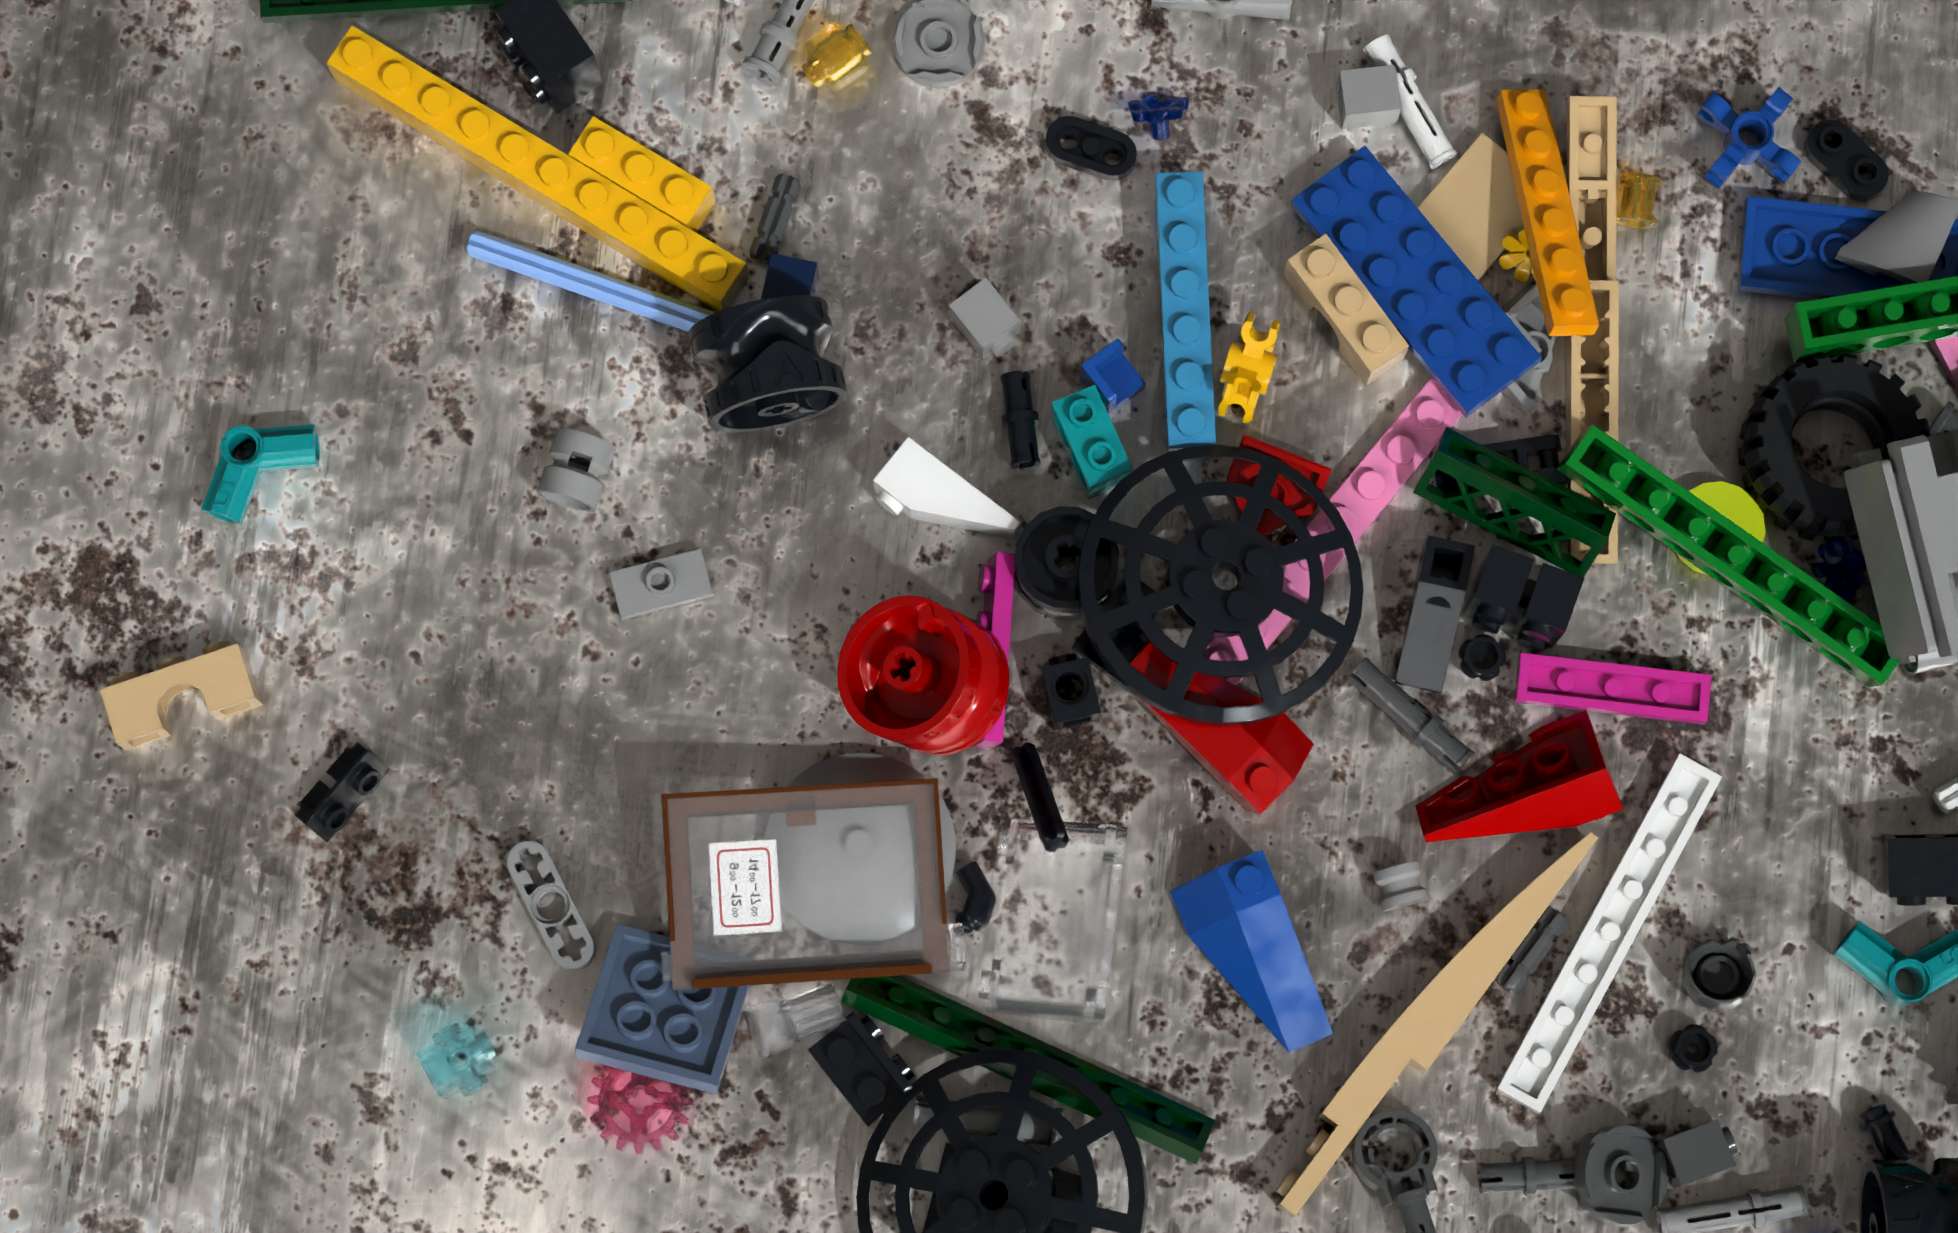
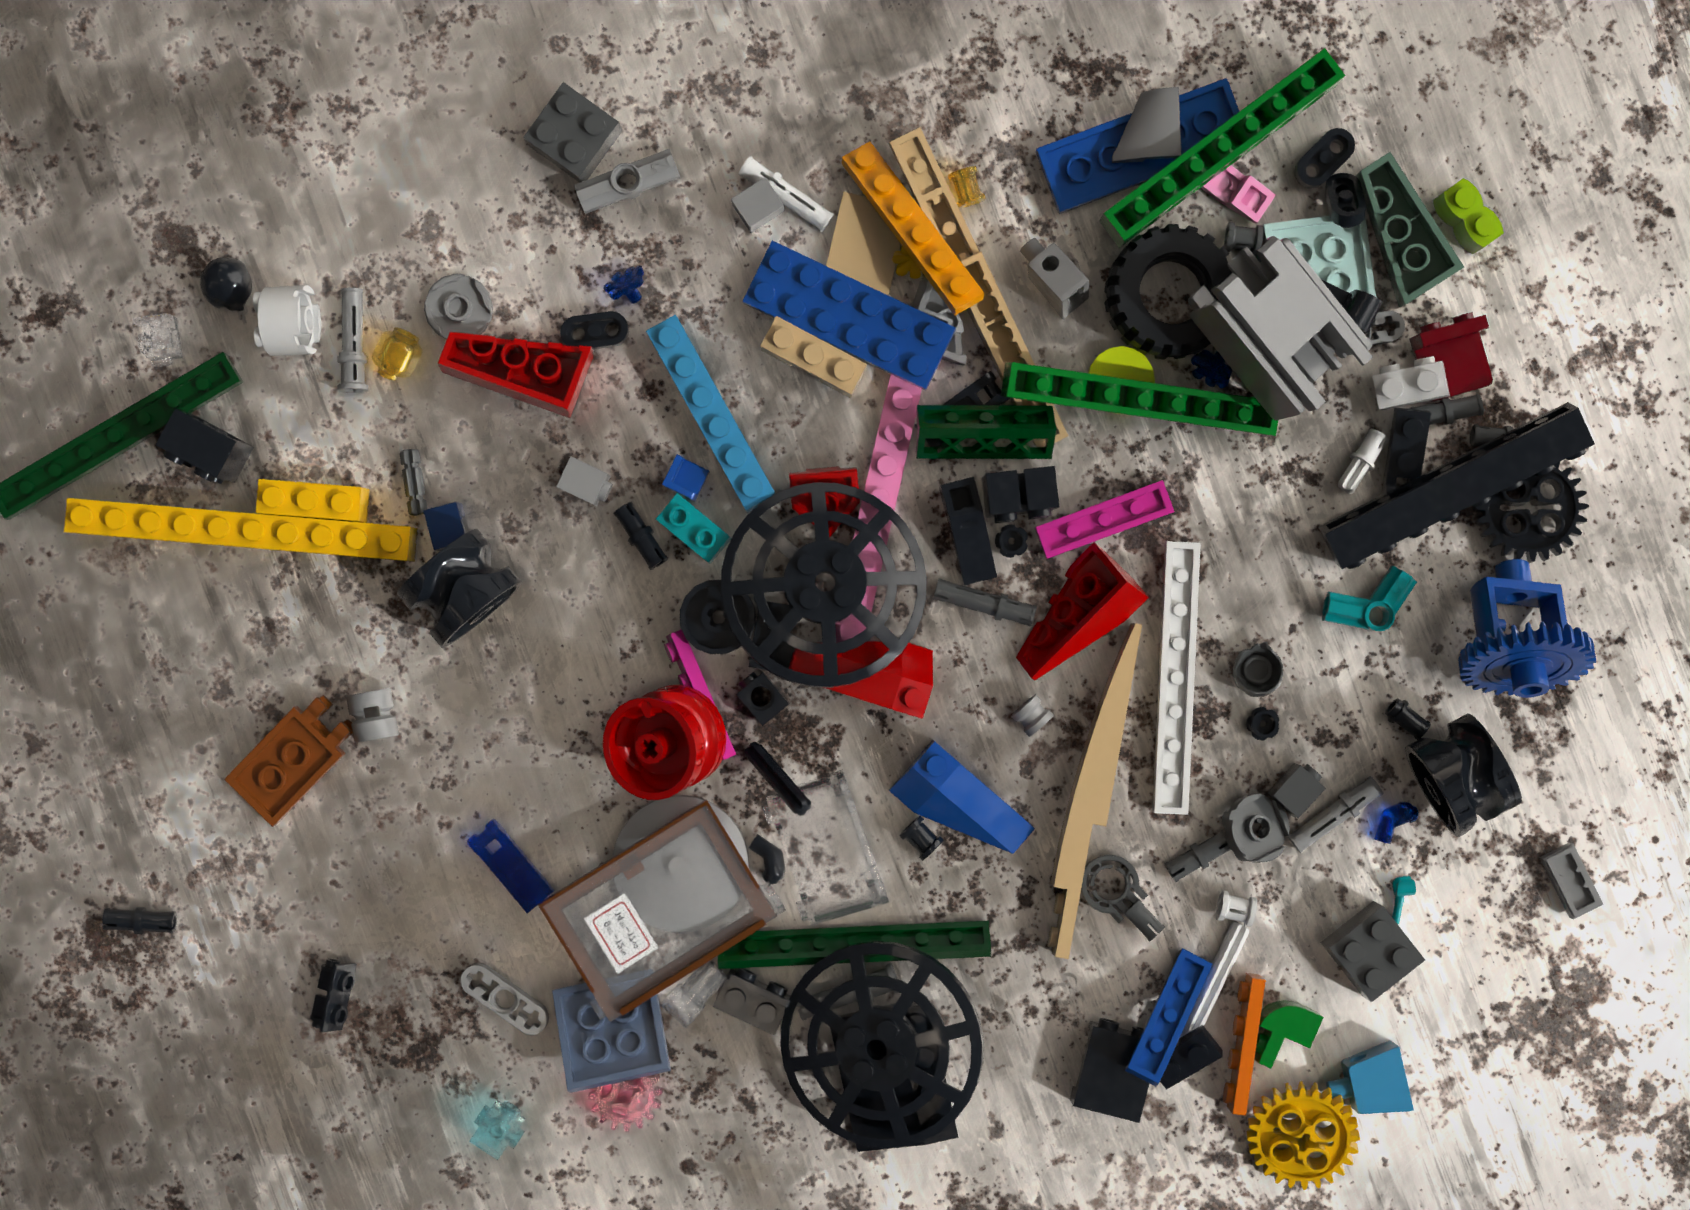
camera: 30 degrees left, 10 degrees up
tan arch [100,641,263,751] -> none
teal piece [201,424,320,525] -> none
light blue axle [466,230,716,332] -> none
light grey plate [609,548,714,620] -> none
white slope [873,437,1021,540] -> none
yellow pin [1218,312,1280,424] -> none
dark grey axle [1495,907,1569,995] -> none
blue pin [1697,87,1801,189] -> none
black plate [1804,120,1889,202] -> none
none -> black pin [102,907,177,935]
none -> dark orange tile [224,695,353,827]
none -> red wedge [438,332,594,418]
none -> clear blue plate [467,819,555,914]
none -> black bush [899,815,944,861]
none -> light grey torso [1020,238,1089,319]

